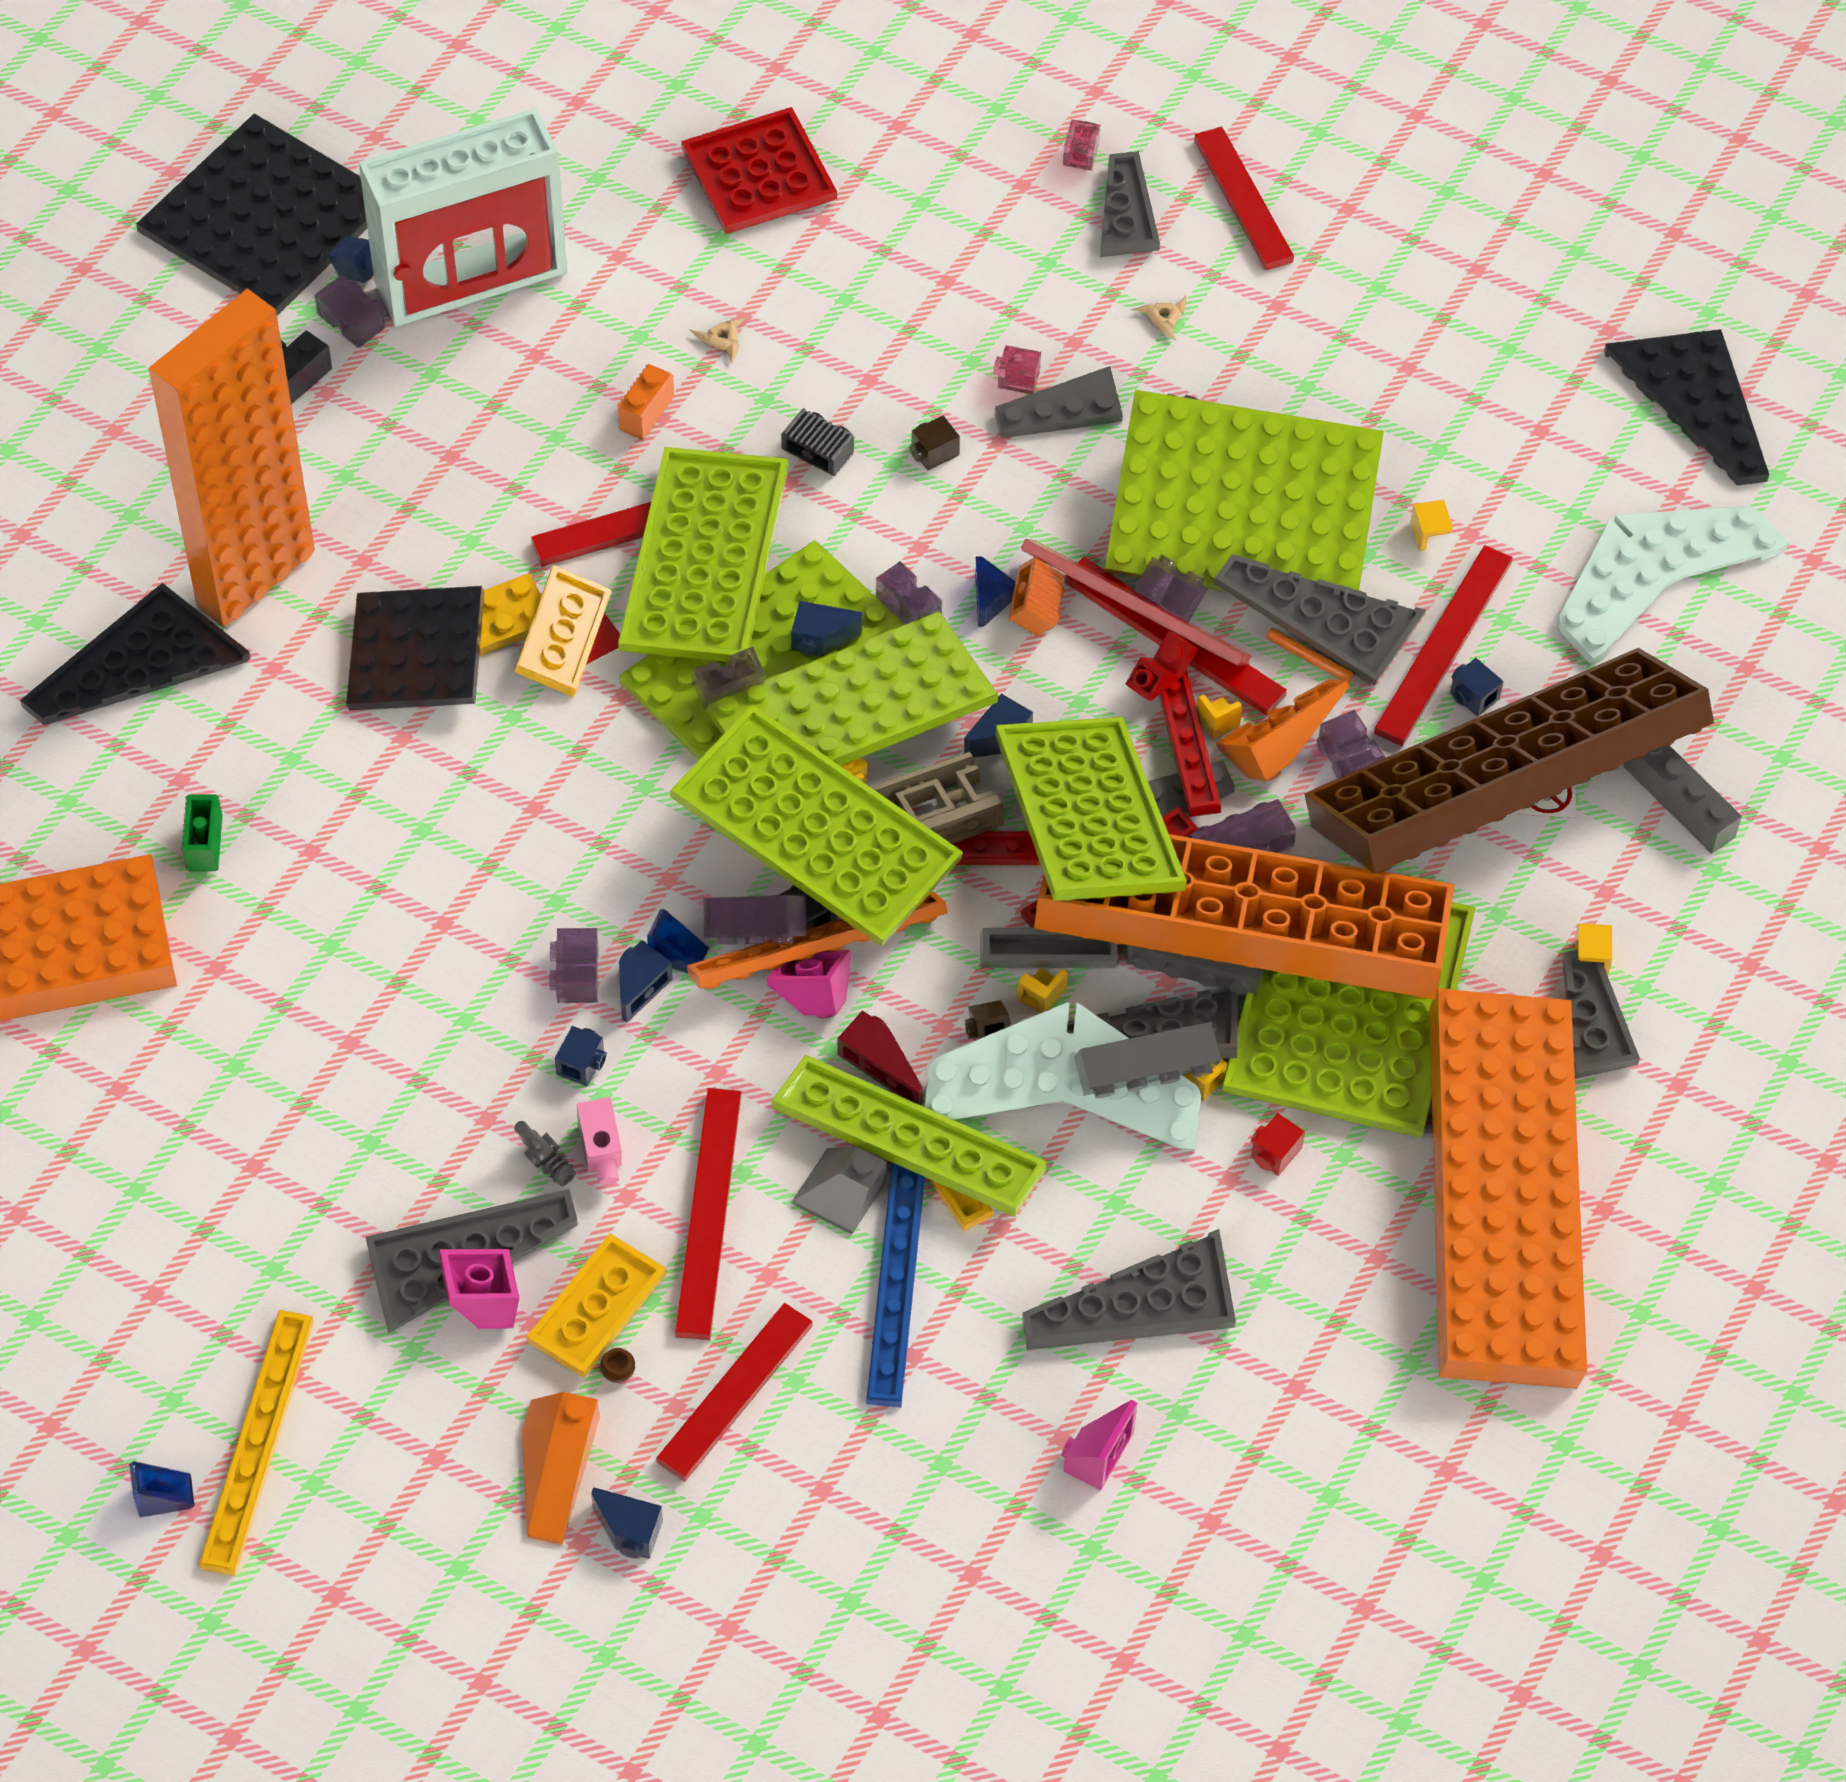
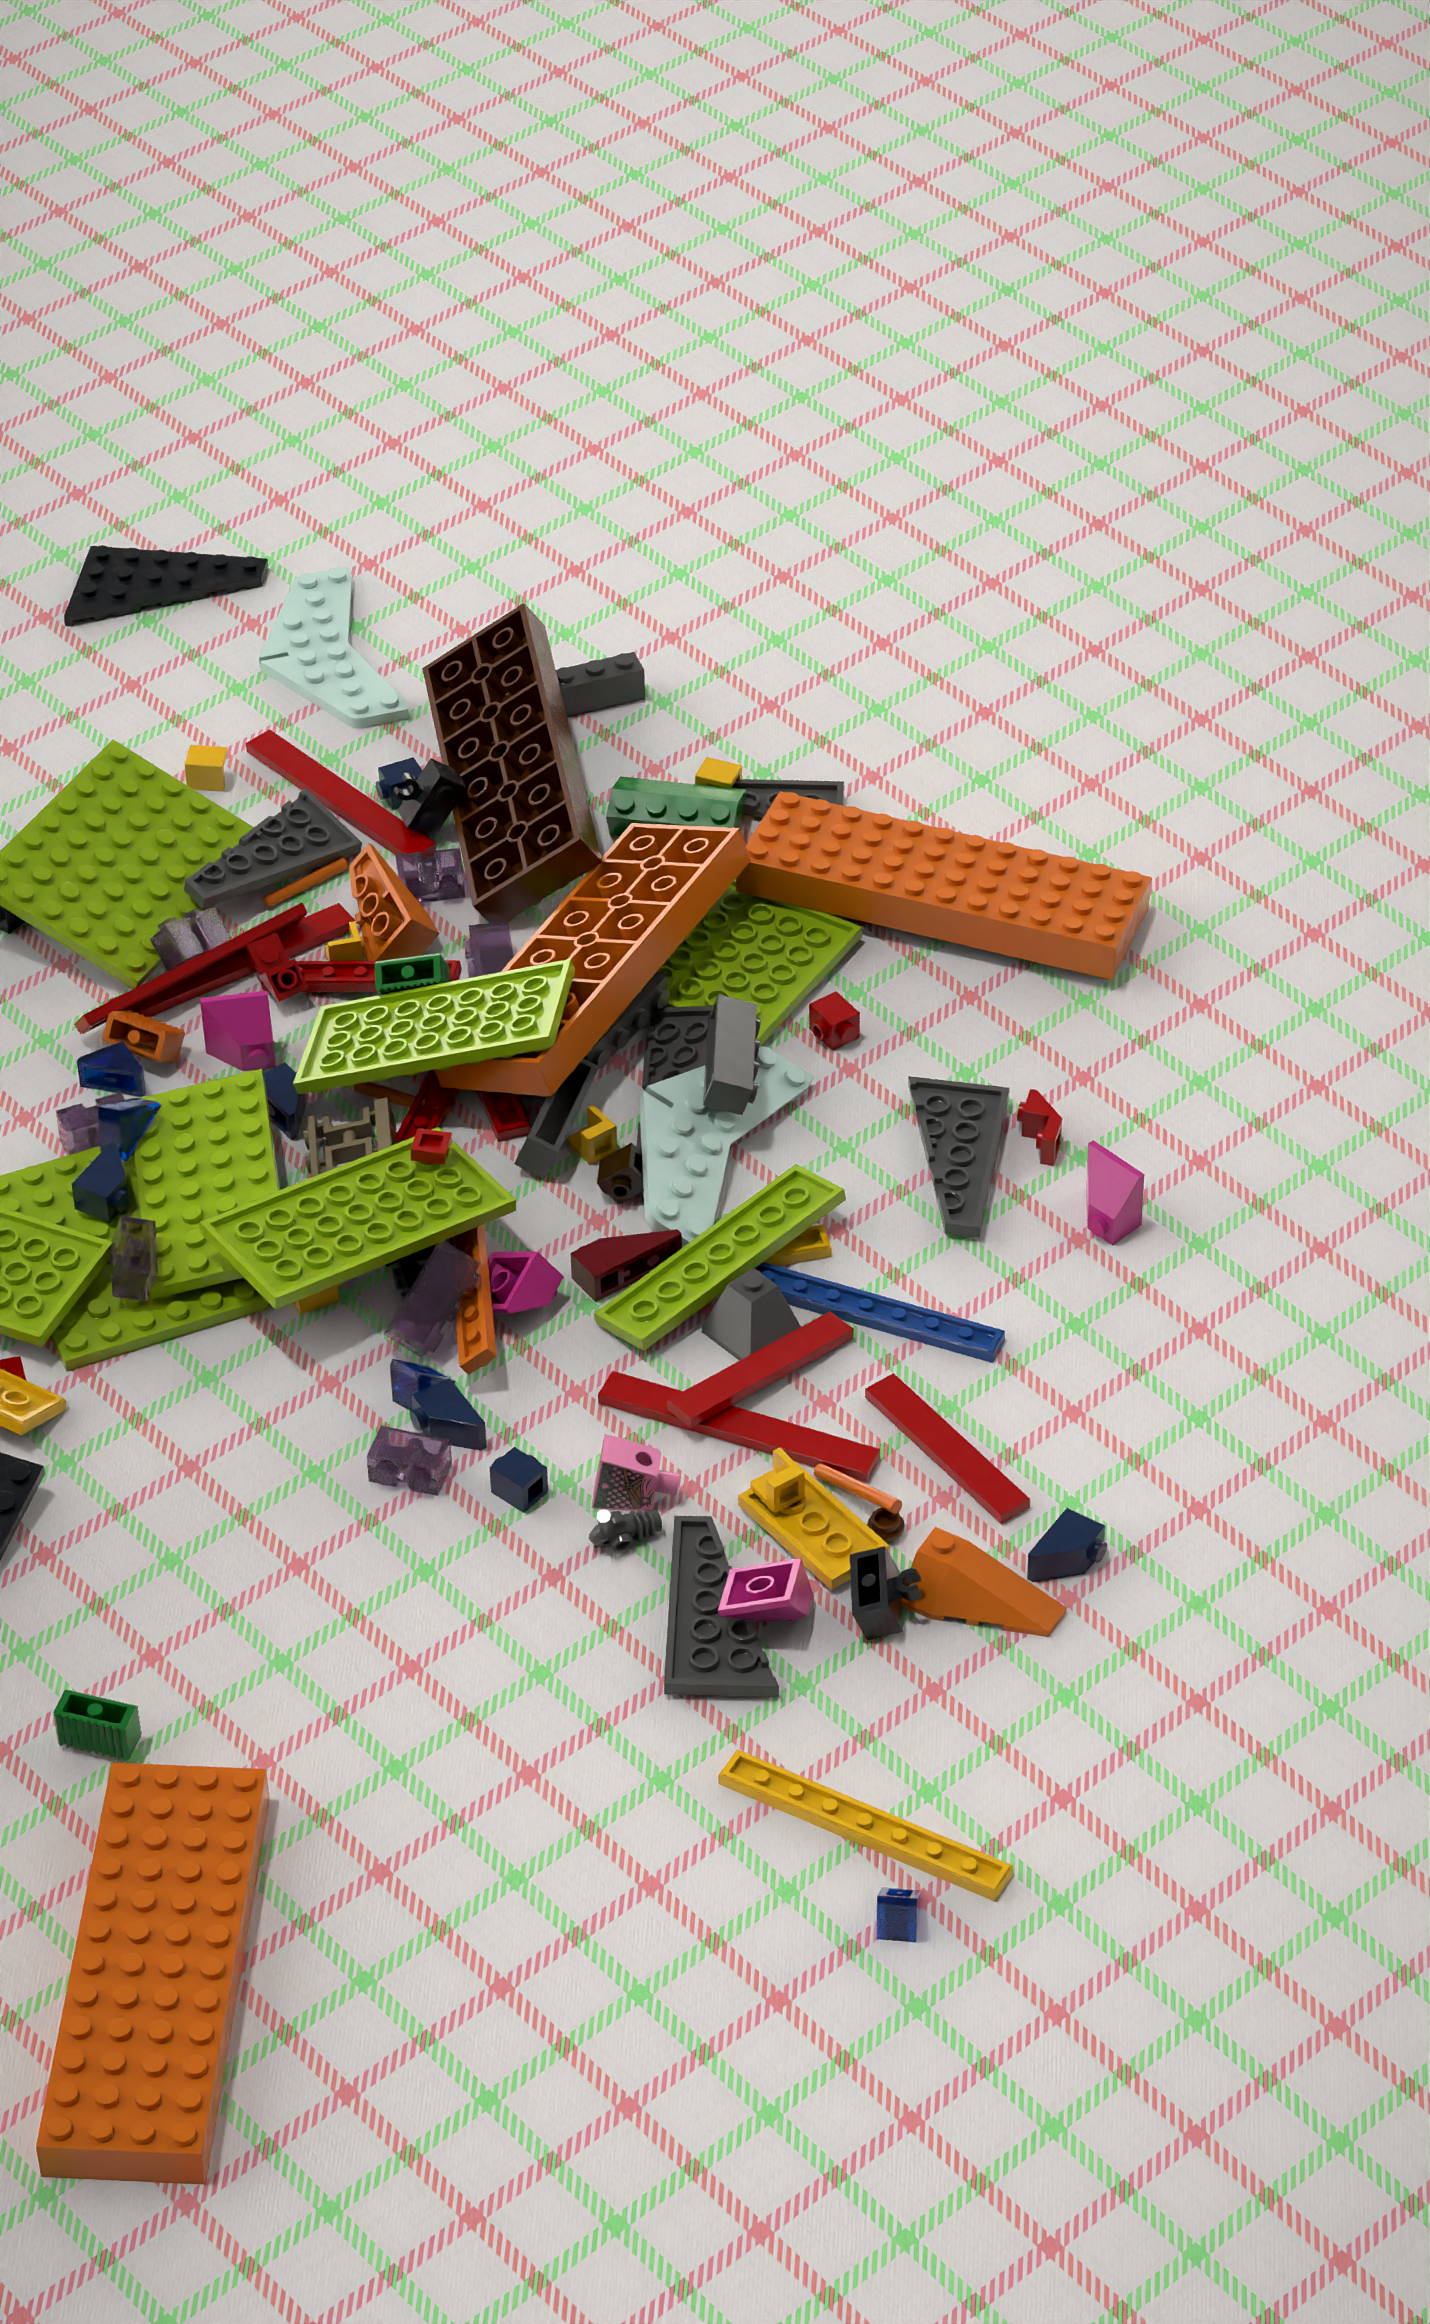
camera: 70 degrees left, 15 degrees down
none -> slope [98,1098,162,1162]
none -> dark pink slope [200,991,276,1071]
none -> green brick [375,953,451,995]
none -> black brick [393,758,467,840]
none -> red plate [411,1128,452,1165]
none -> green slope [606,776,746,836]
none -> red tile [667,1311,854,1428]
none -> yellow panel [750,1447,805,1514]
none -> orange bar [814,1463,902,1514]
none -> black brick [850,1546,922,1640]
none -> red slope [1017,1089,1063,1166]

